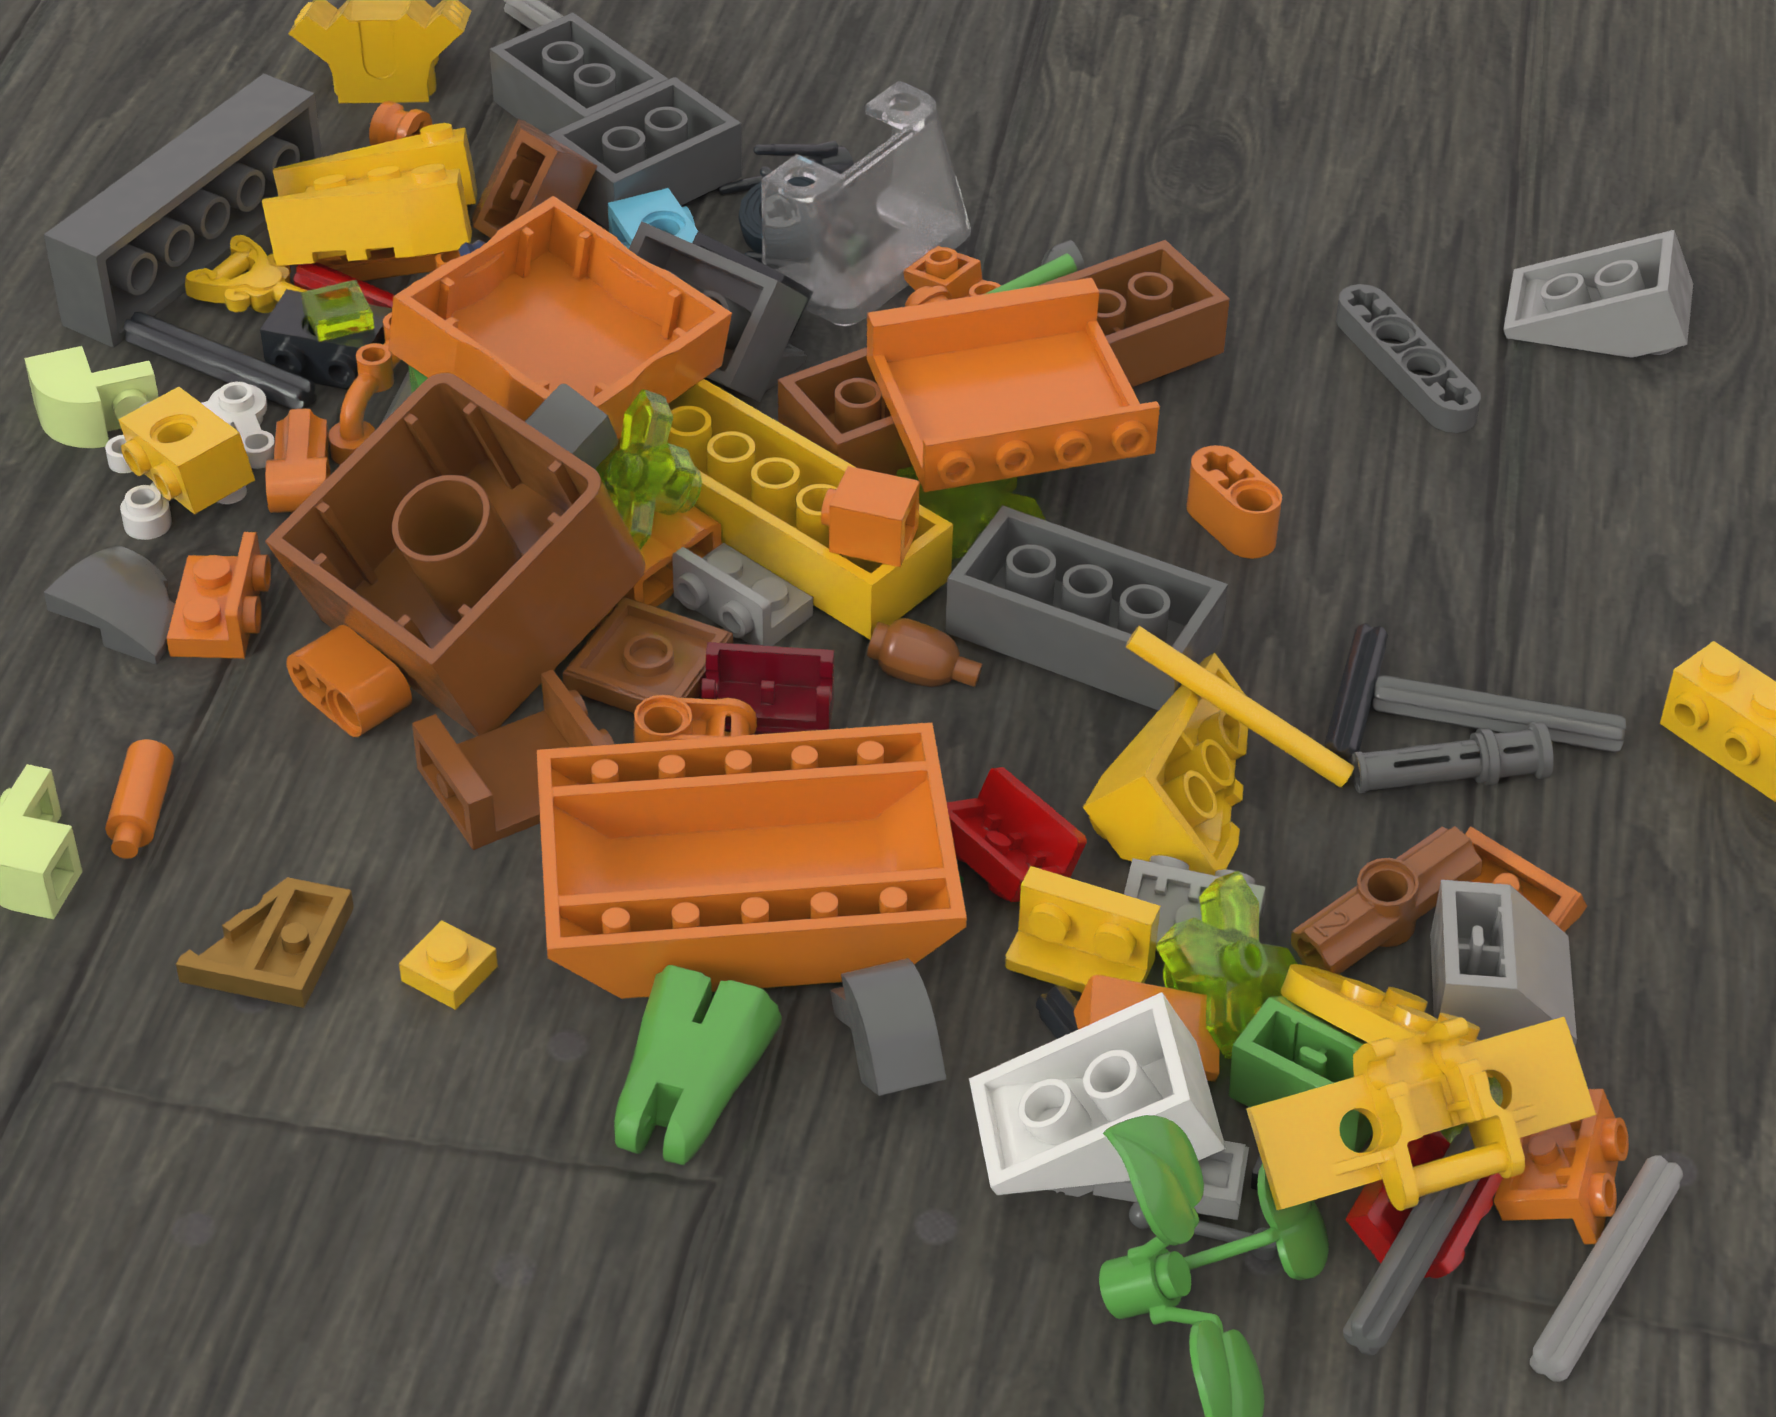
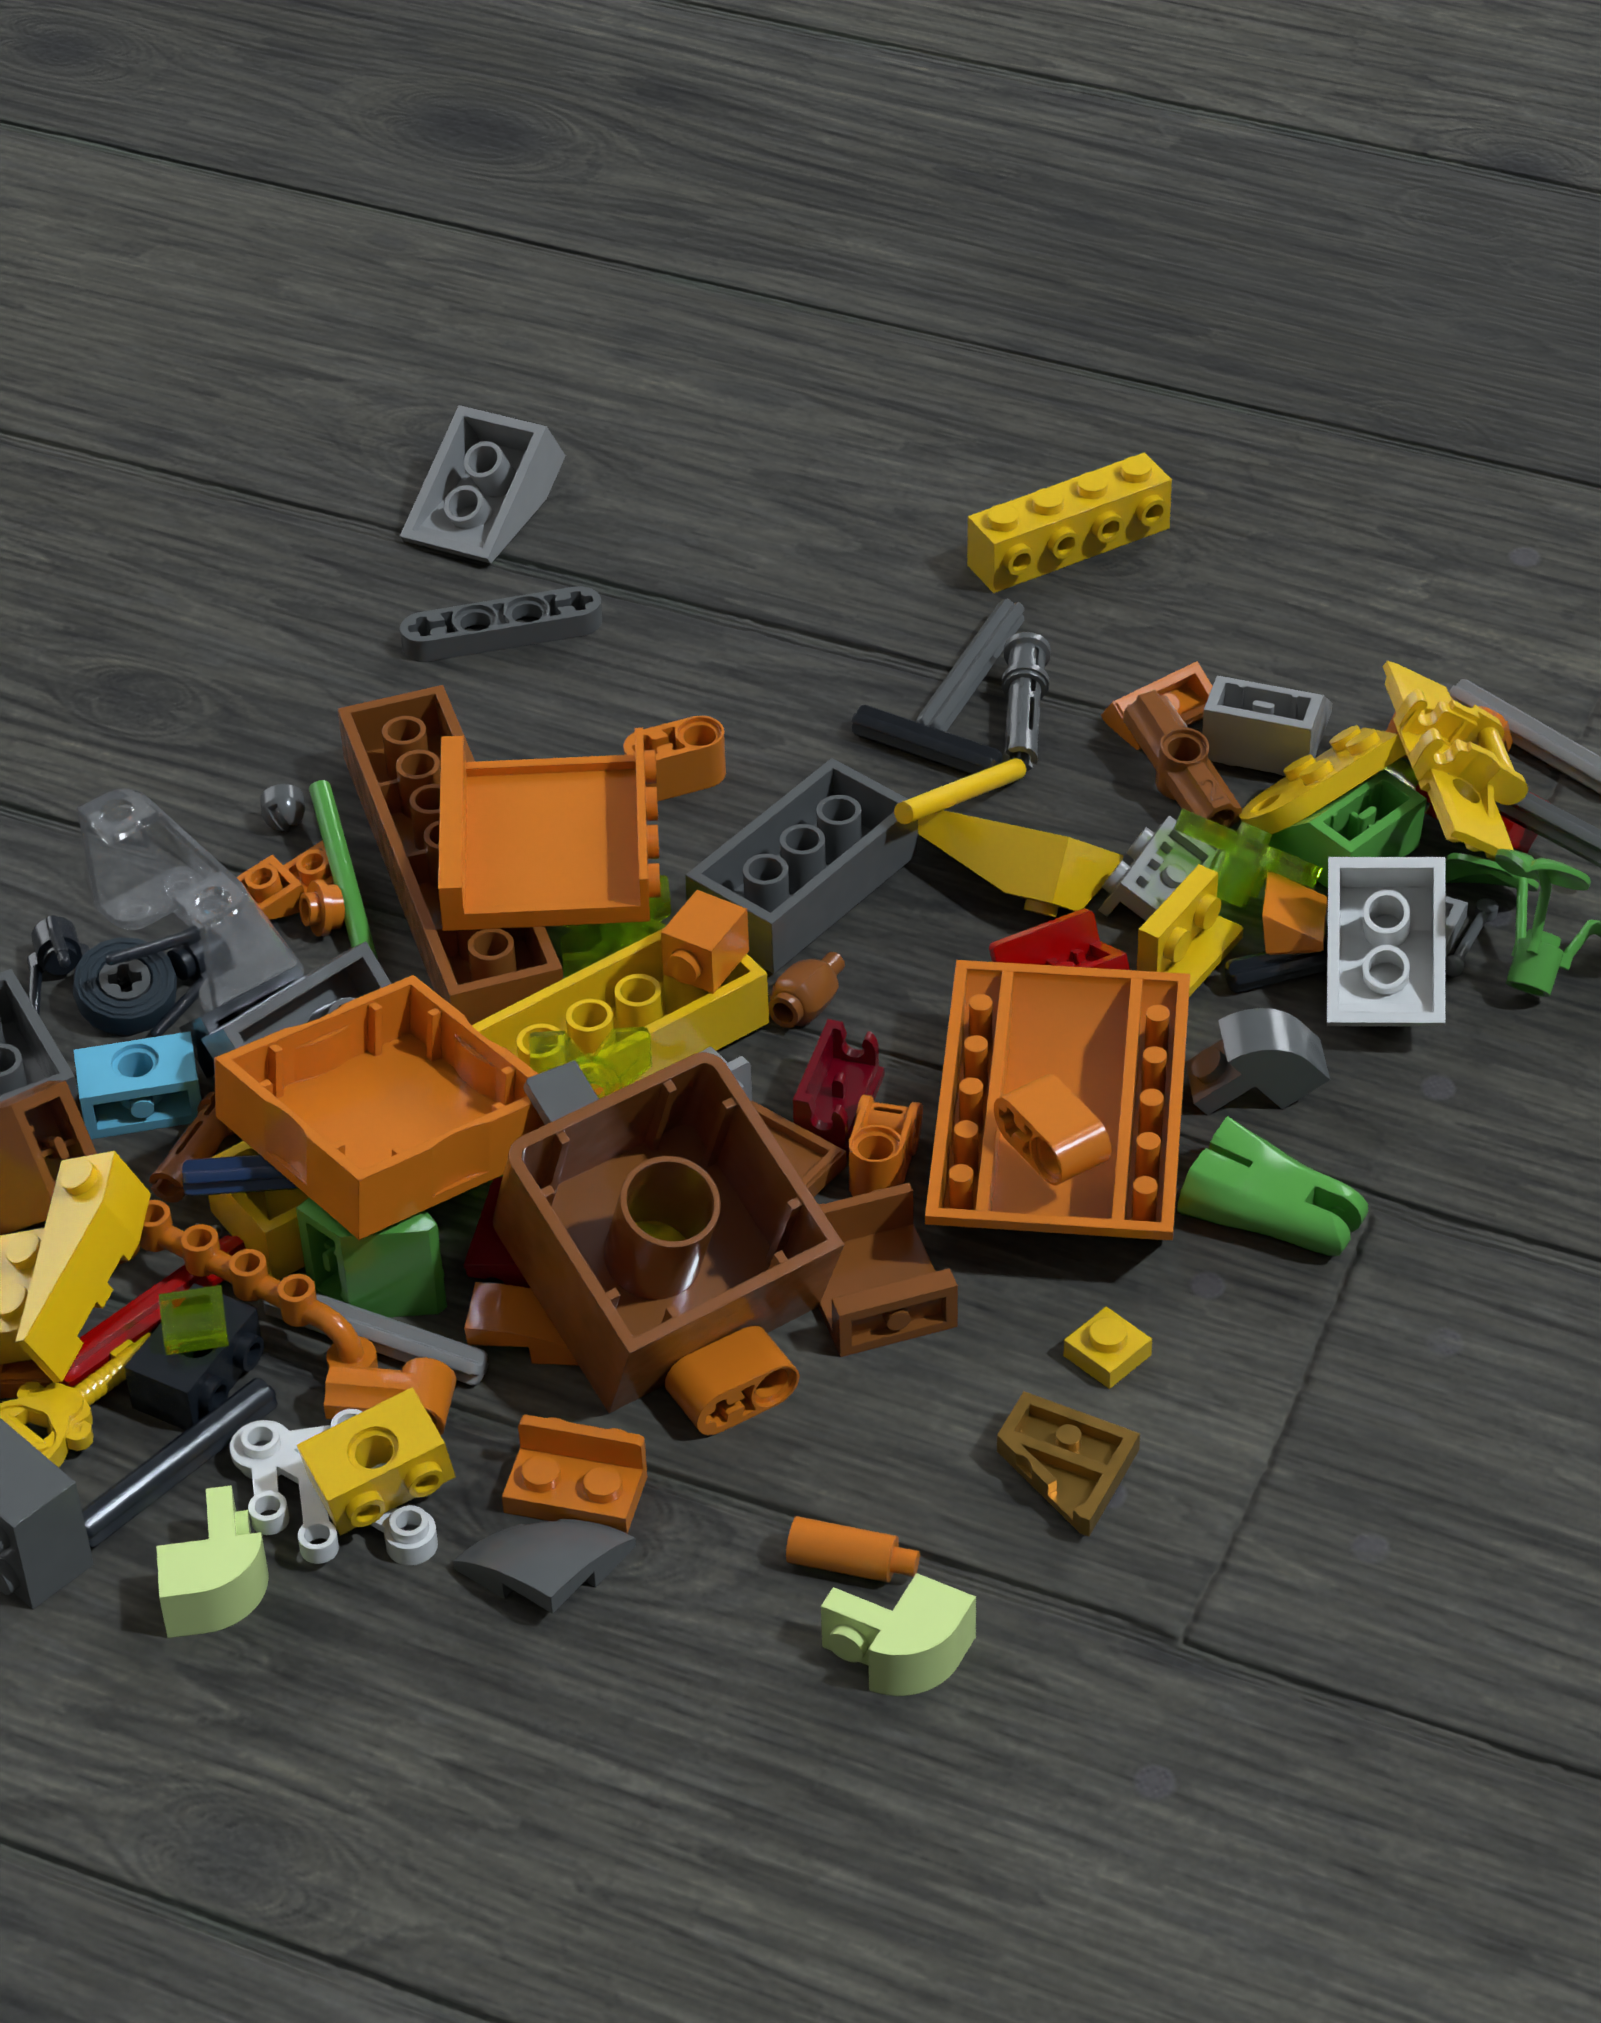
camera: 75 degrees left, 0 degrees up
none -> orange beam [993,1074,1112,1186]

